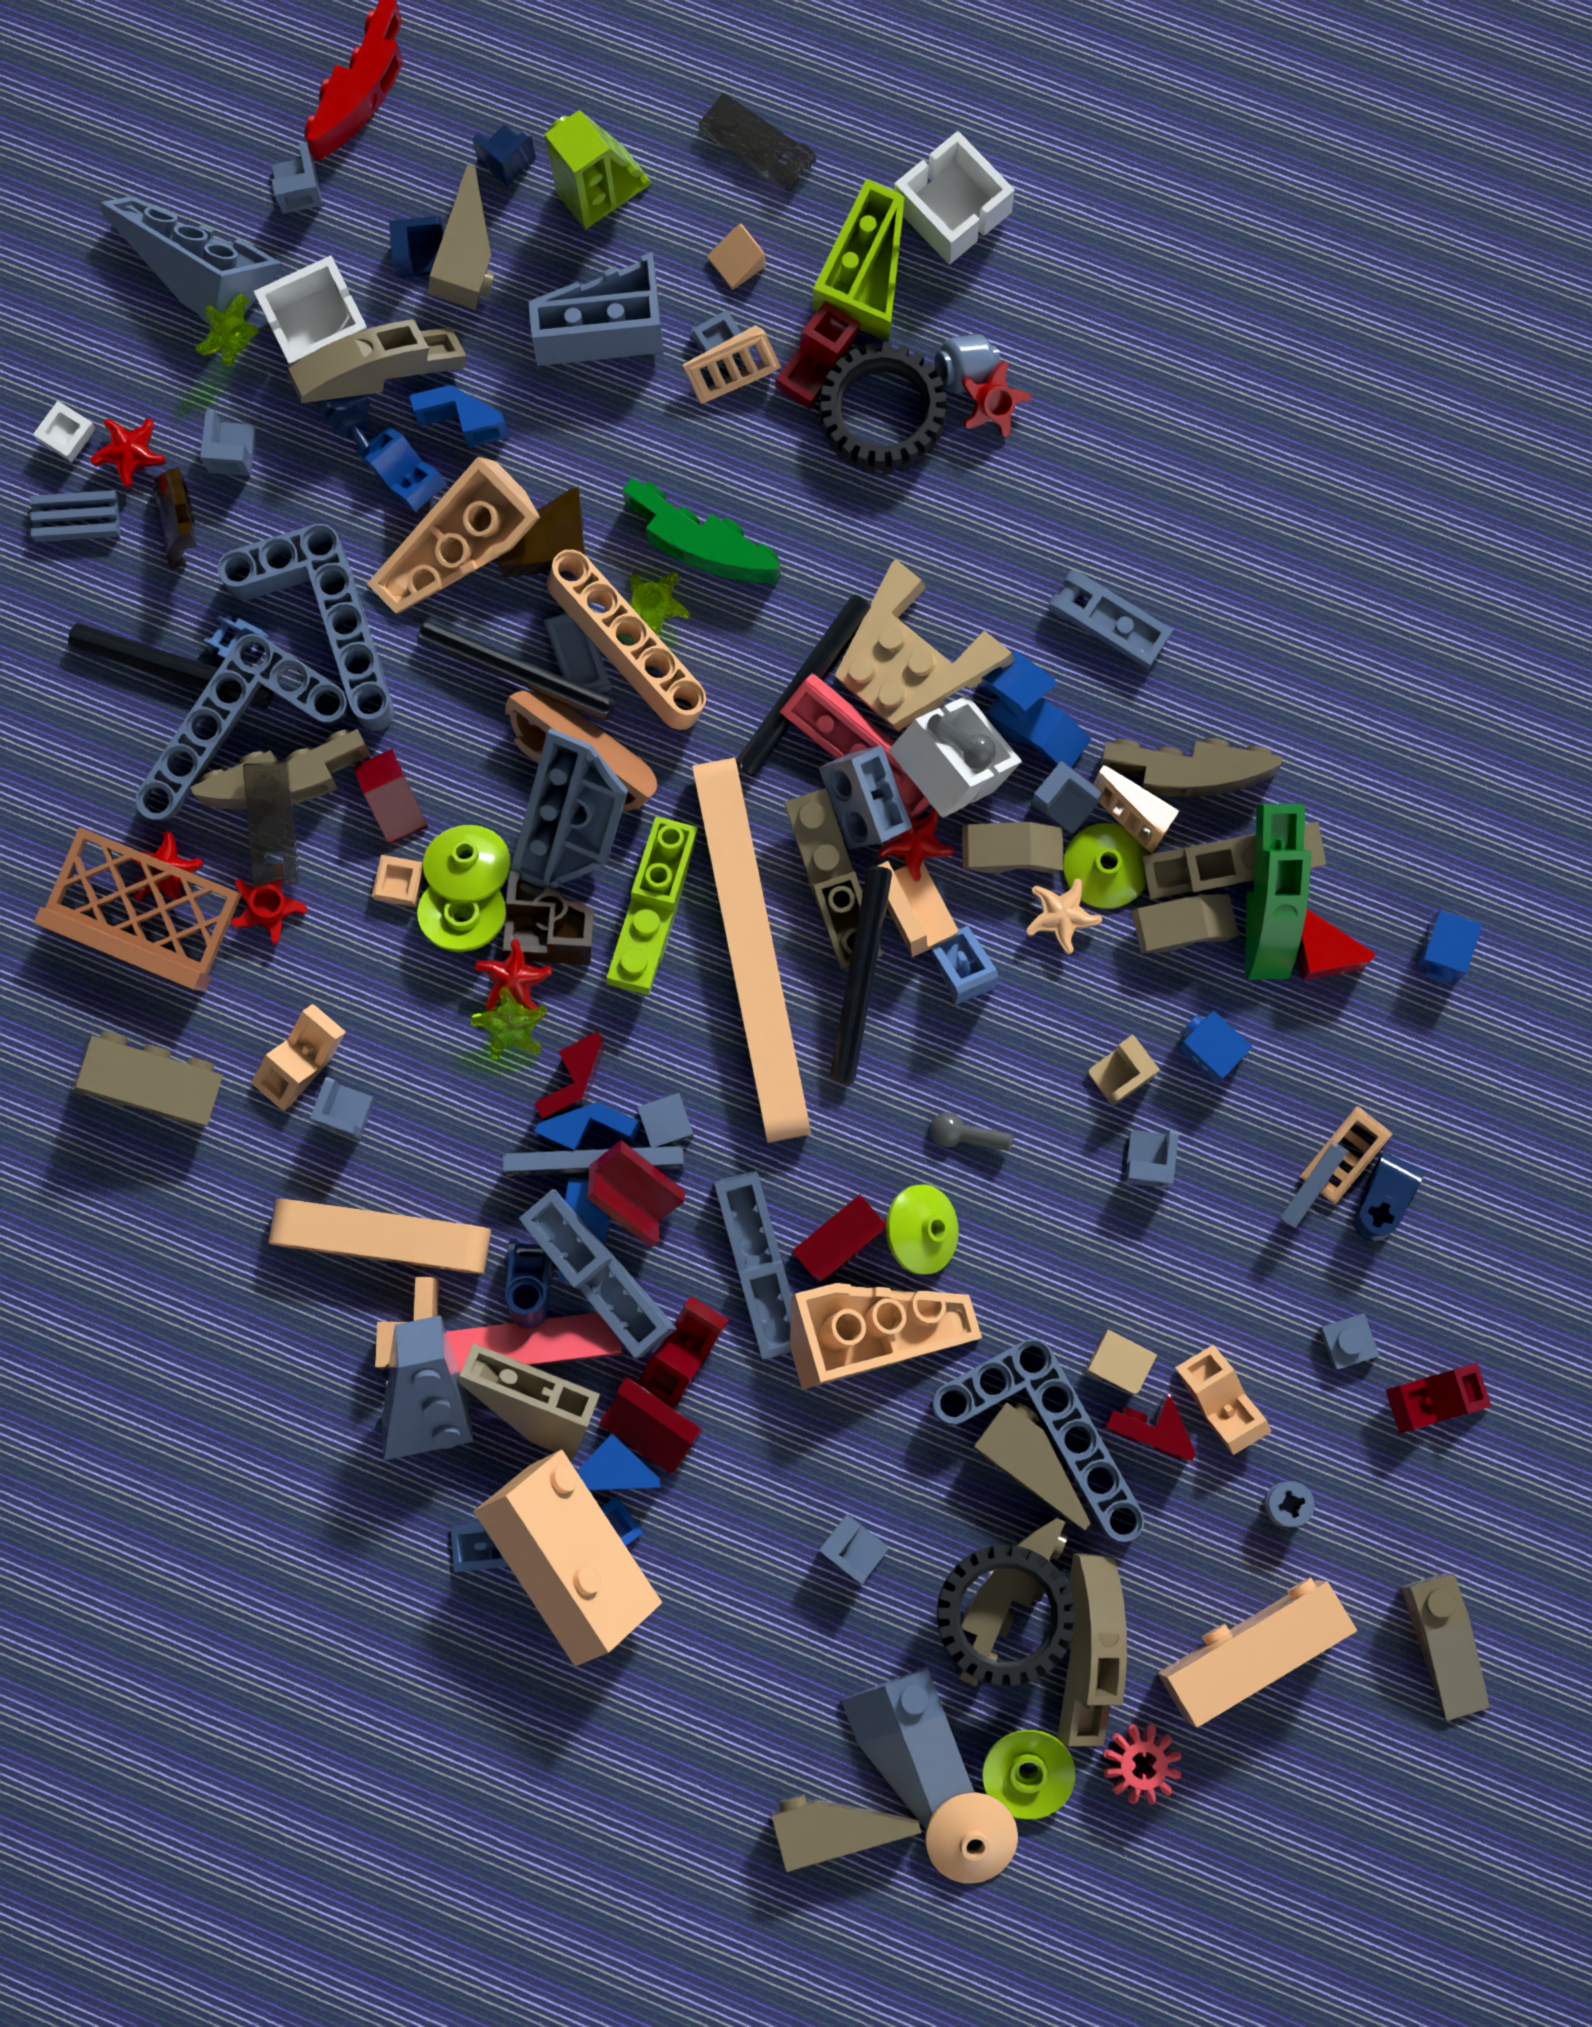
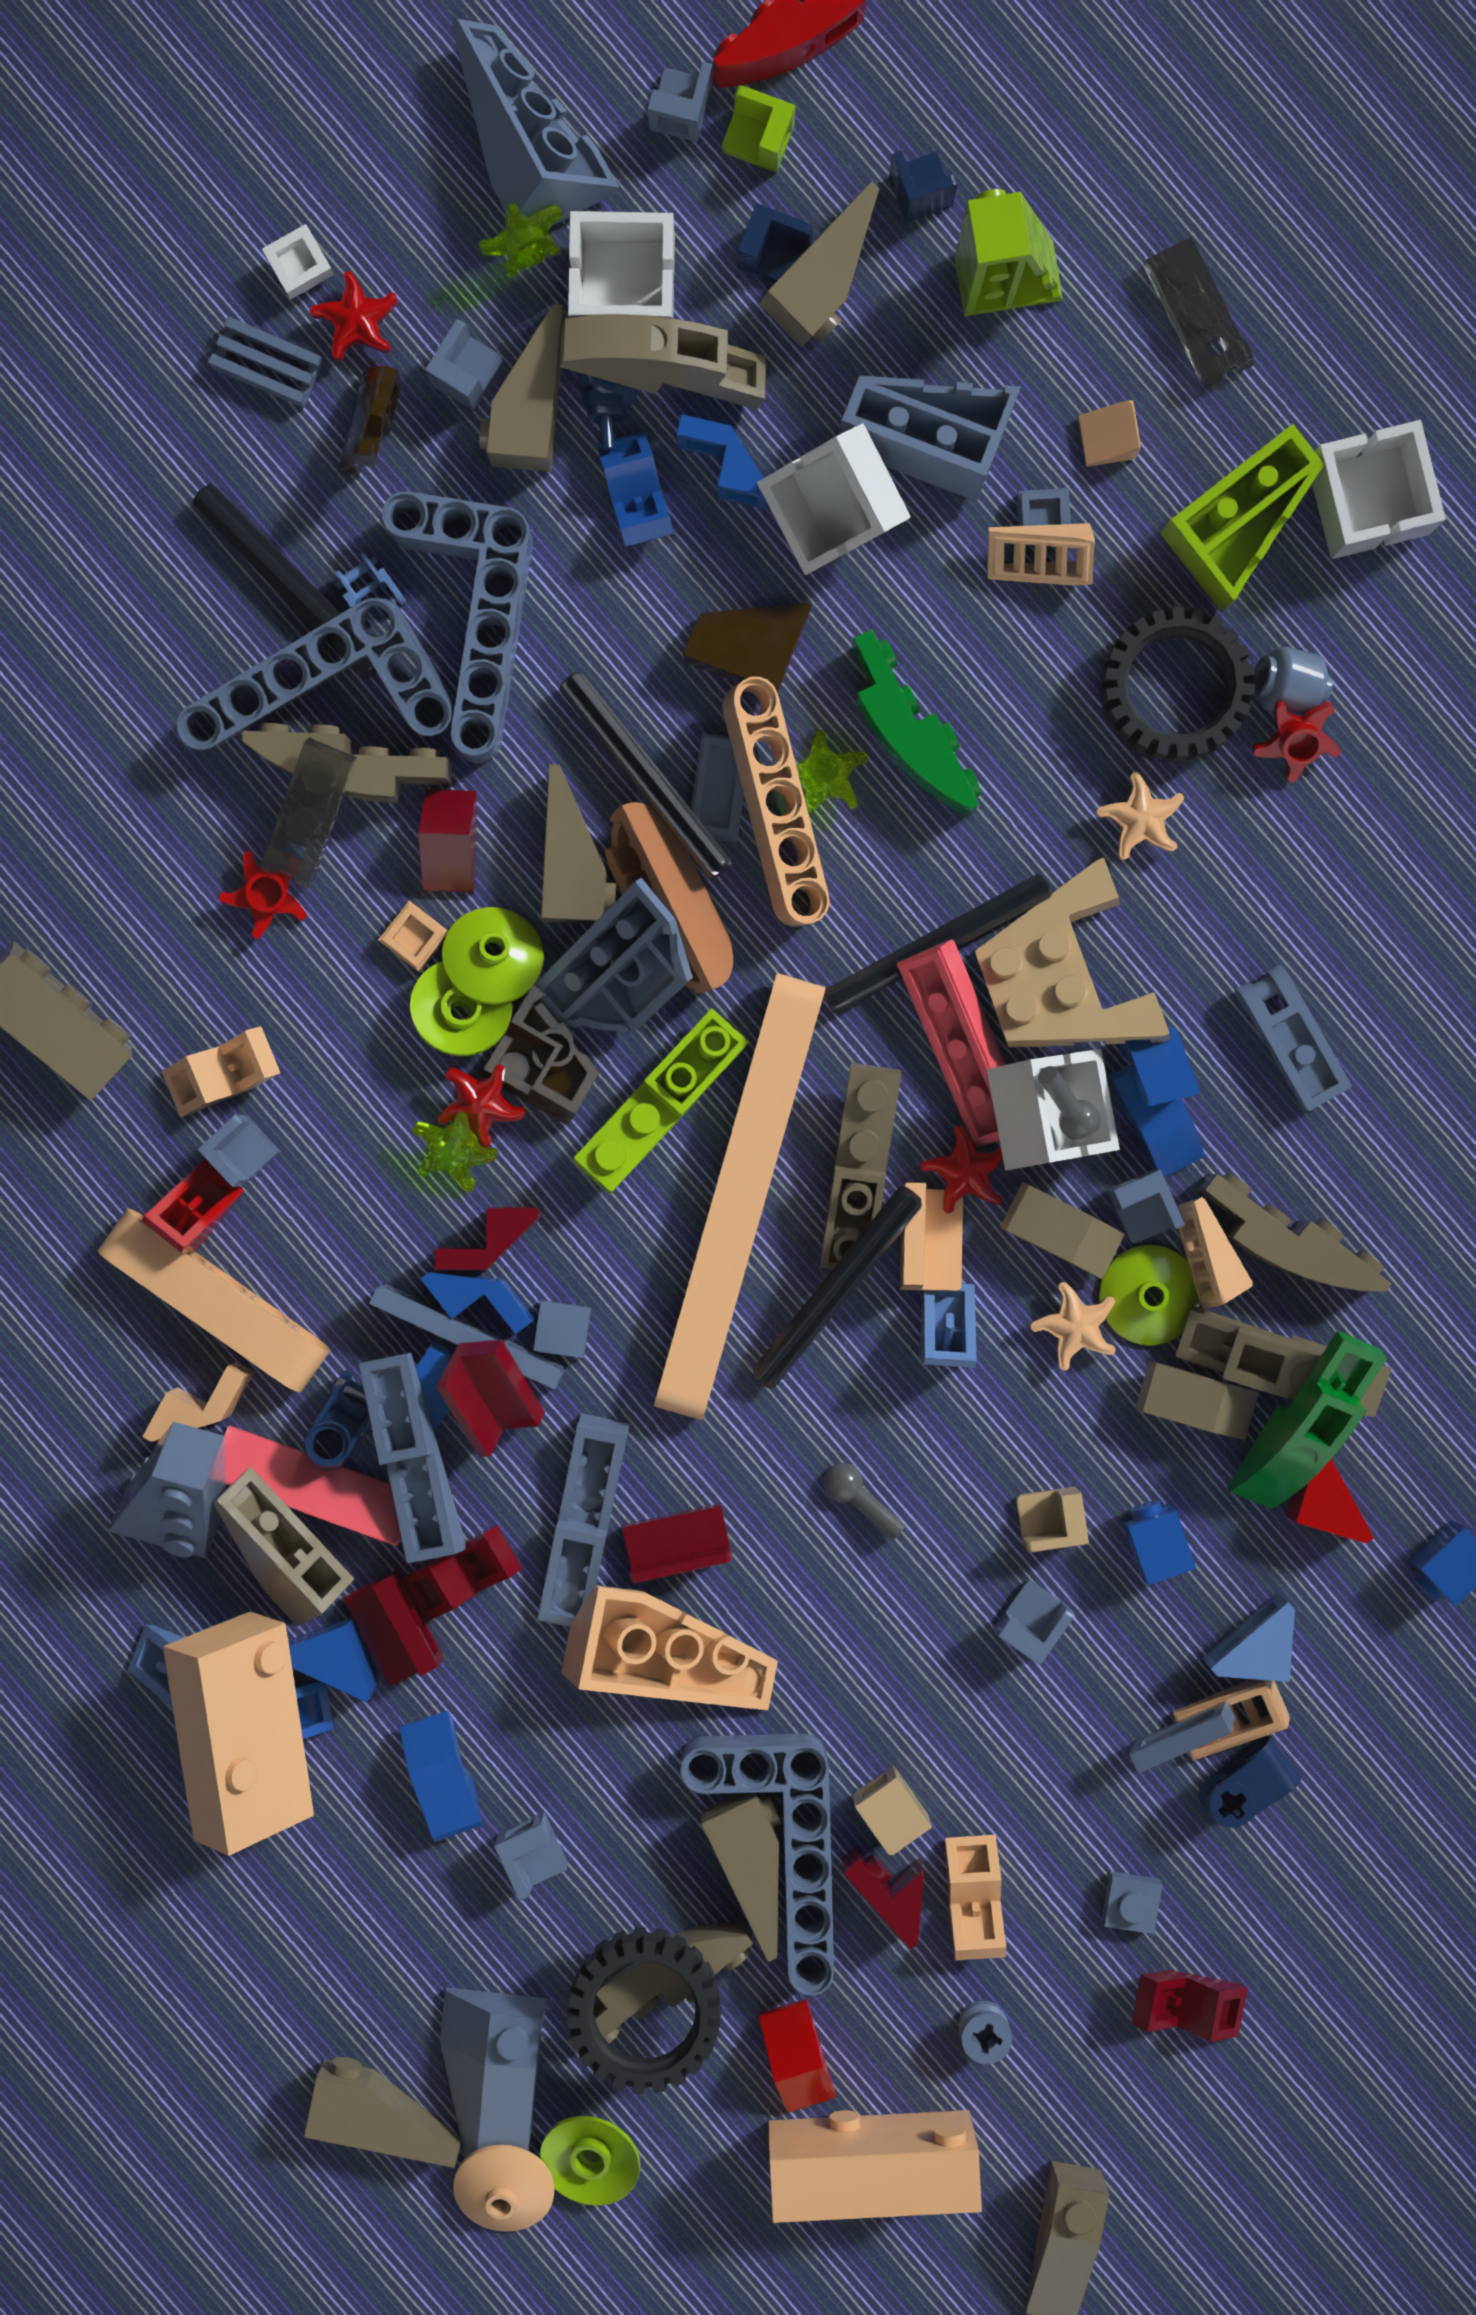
camera: 20 degrees right, 10 degrees up
nougat fence [34,827,242,992] -> none
red animal [131,831,204,906] -> none
light nougat wedge [367,457,540,614] -> none
dark red slope [775,300,861,410] -> none
sand blue brick [819,745,912,850] -> none
lime dish [886,1184,959,1275] -> none
dark tan slope [1057,1554,1127,1746] -> none
coral gear [1103,1724,1181,1805] -> none
none -> red slope [142,1159,245,1253]
none -> blue slope [400,1711,483,1842]
none -> dark tan slope [479,304,565,472]
none -> dark tan slope [541,764,617,925]
none -> lime panel [722,85,796,173]
none -> white piece [757,423,911,575]
none -> red slope [759,1998,836,2112]
none -> light nougat animal [1095,772,1184,861]
none -> medium blue slope [1201,1593,1295,1682]

